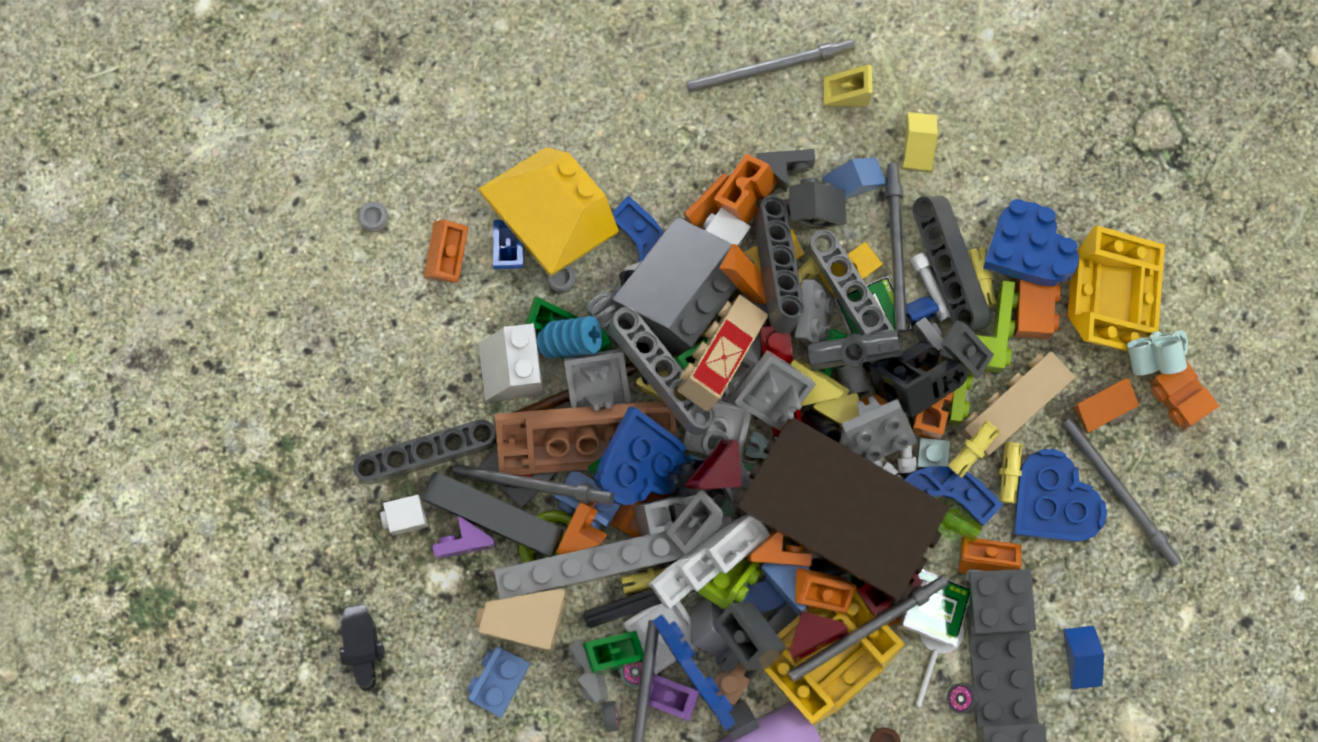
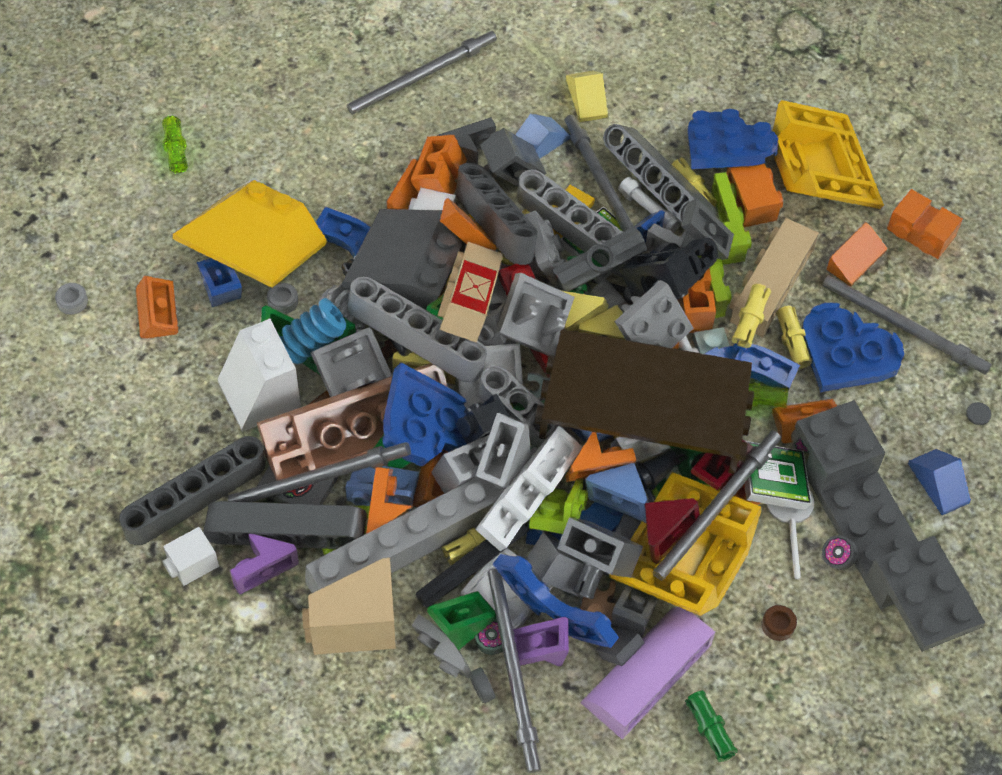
camera: 20 degrees left, 20 degrees down
black hinge [339,604,385,692] -> none
medium blue bracket [466,646,531,718] -> none
dark red slope [685,439,741,490] -> none
orange slope [795,567,857,614] -> none
light yellow slope [823,64,872,106] -> none
light aqua piece [1127,330,1188,375] -> none
none -> clear neon green pin [162,116,188,173]
none -> dark grey slope [611,585,659,638]
none -> dark grey piece [966,402,992,425]

